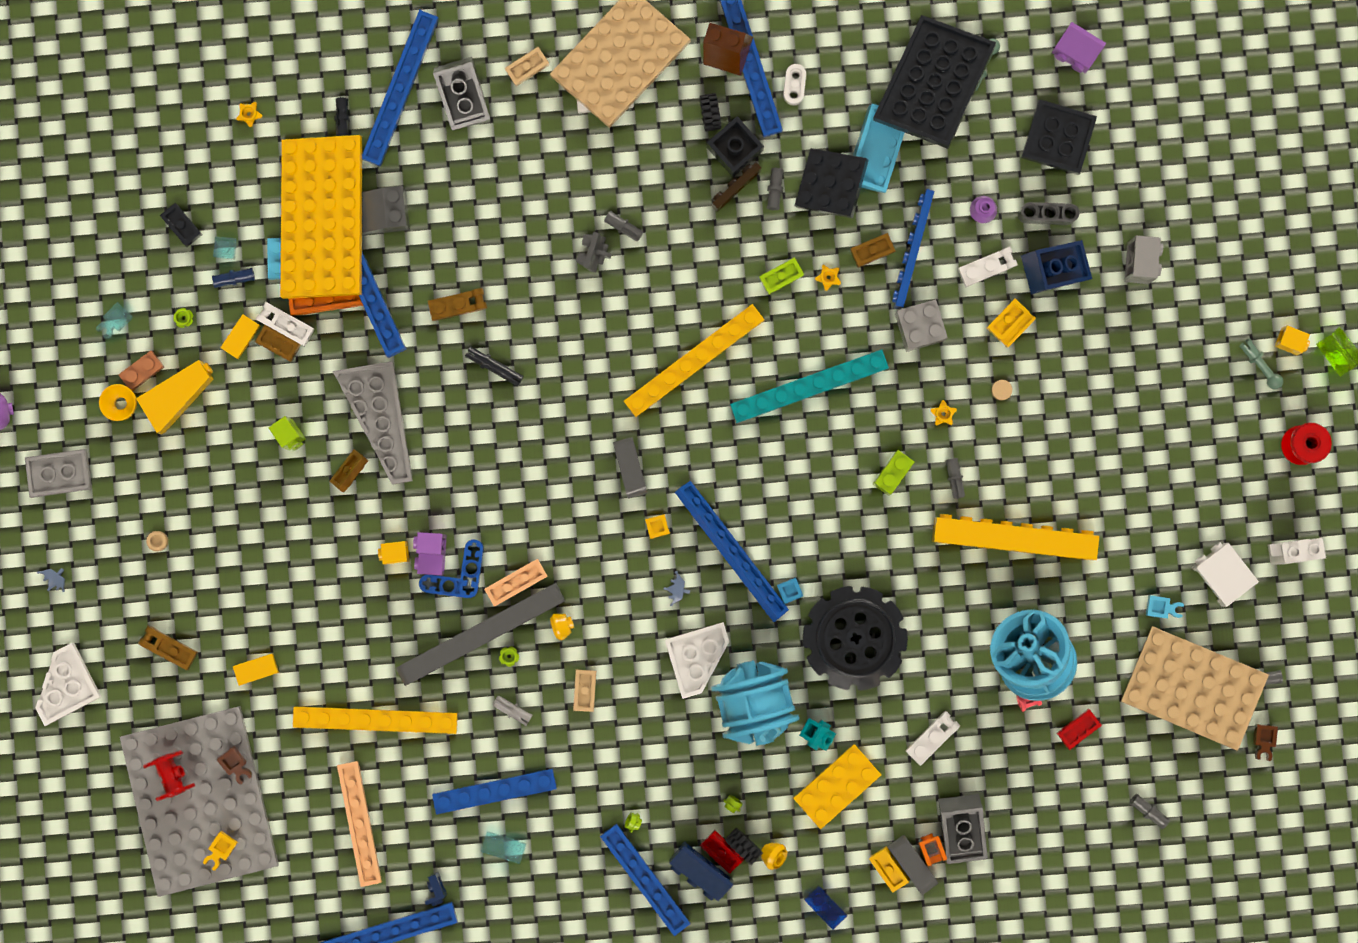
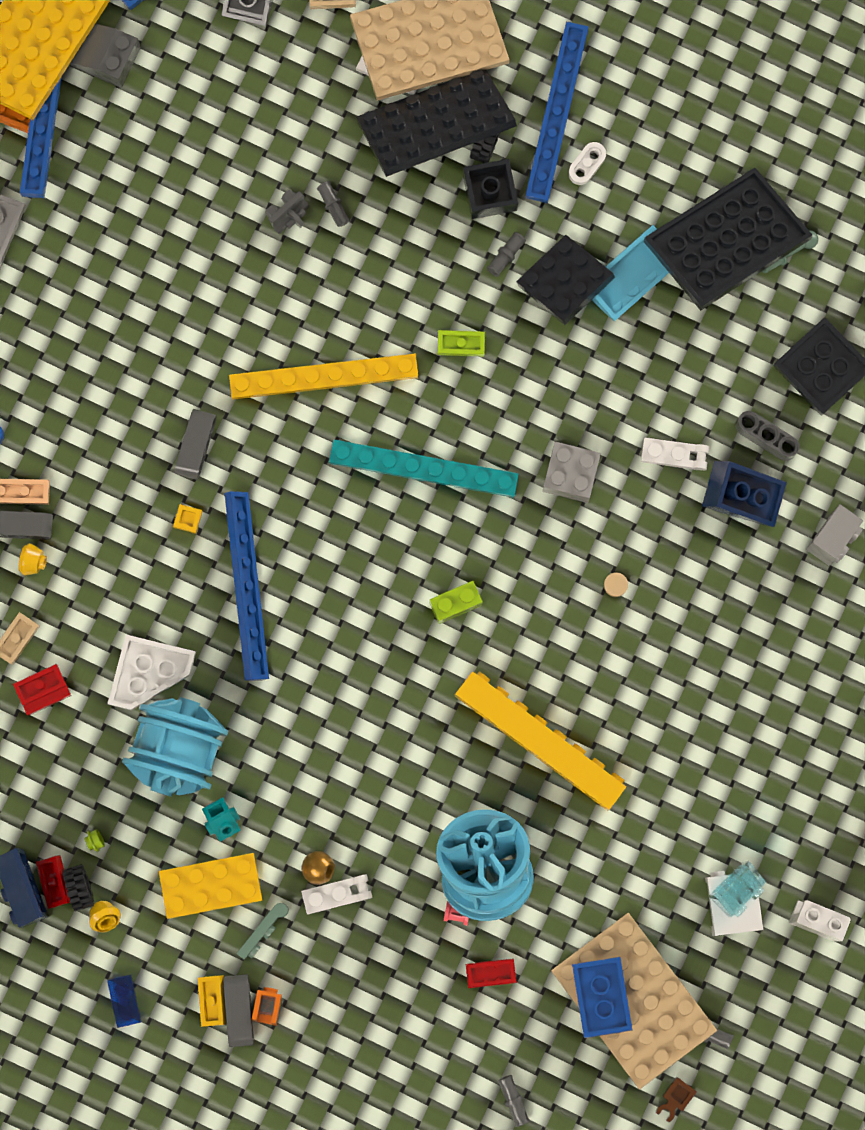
camera: 30 degrees right, 5 degrees down
pearl gold plate [428,288,487,321] -> none
black pin [465,346,524,387] -> none
sand blue piece [663,571,690,606] -> none
reddish brown slope [703,22,753,76] -> none
dark brown plate [712,162,762,212] -> none
dark azure tile [777,577,803,604] -> none
black piece [802,586,908,691] -> none
yellow plate [815,265,841,291] -> none
pearl gold plate [850,233,896,268] -> none
blue plate [892,189,934,310] -> none
yellow plate [930,400,957,425] -> none
dark grey slope [938,794,988,864] -> none
dark grey axle [945,458,965,499] -> none
medium lavender cone [970,196,997,223] -> none
yellow plate [986,298,1036,348] -> none
medium azure plate [1146,595,1184,619] -> none
none -> red plate [13,664,72,716]
none -> sand green plate [237,903,289,960]
none -> pearl gold piece [301,851,335,885]
none -> black plate [356,69,517,177]
none -> blue plate [572,957,633,1038]
none -> clear light blue slope [708,861,766,917]

